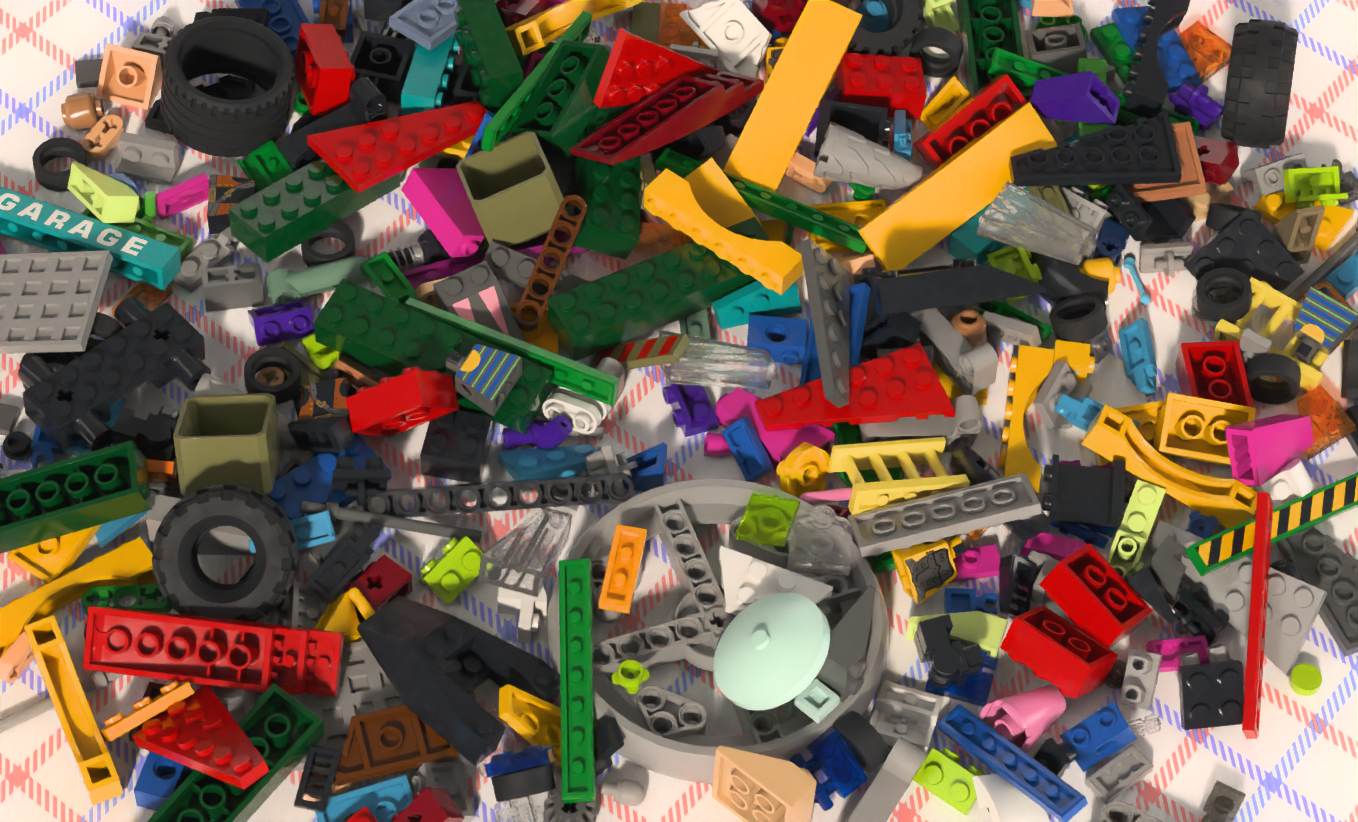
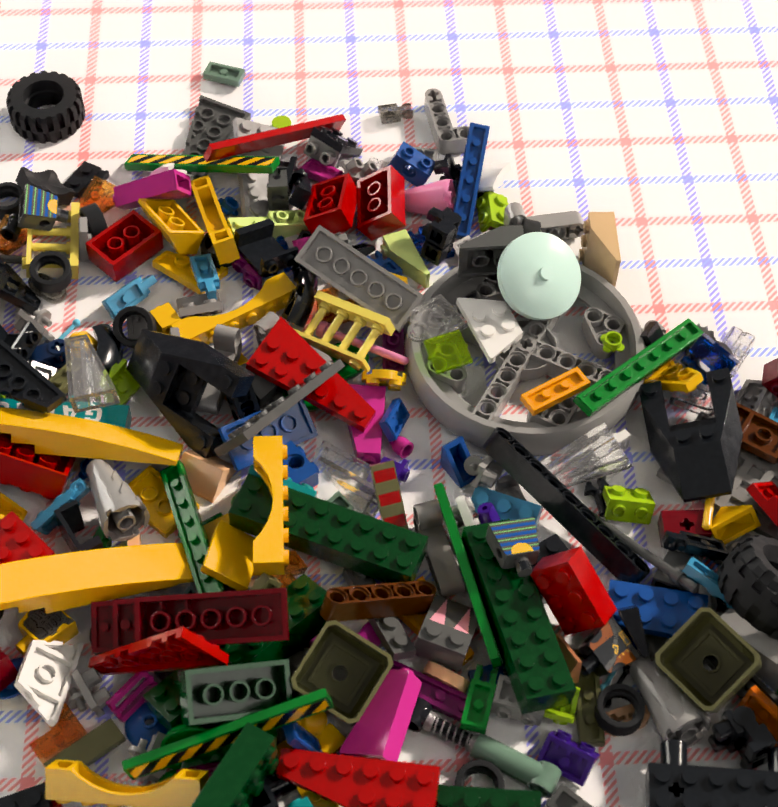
camera: 130 degrees left, 0 degrees up
black hips [331,457,389,506] -> none

